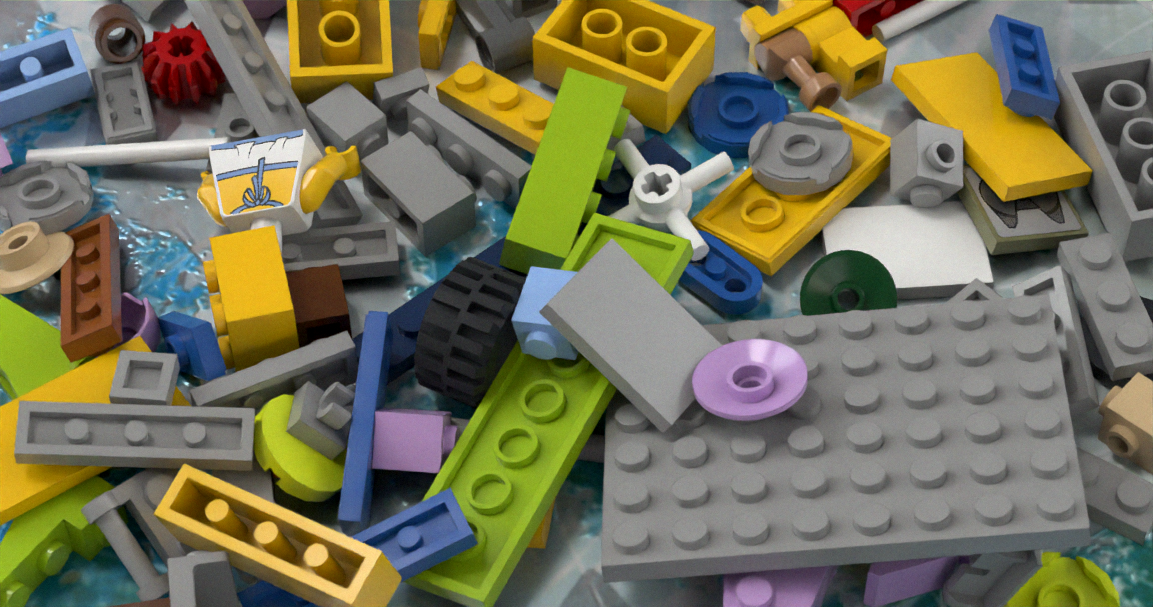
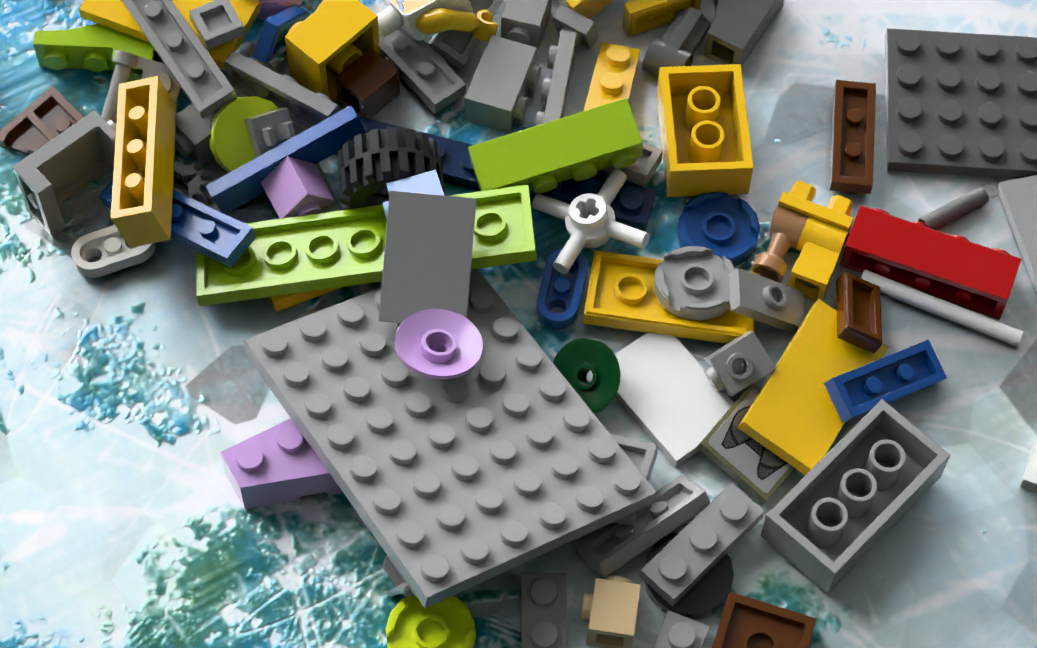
camera: 55 degrees right, 10 degrees up
none -> light grey plate [729,268,805,334]
none -> reddish brown tile [836,272,882,354]

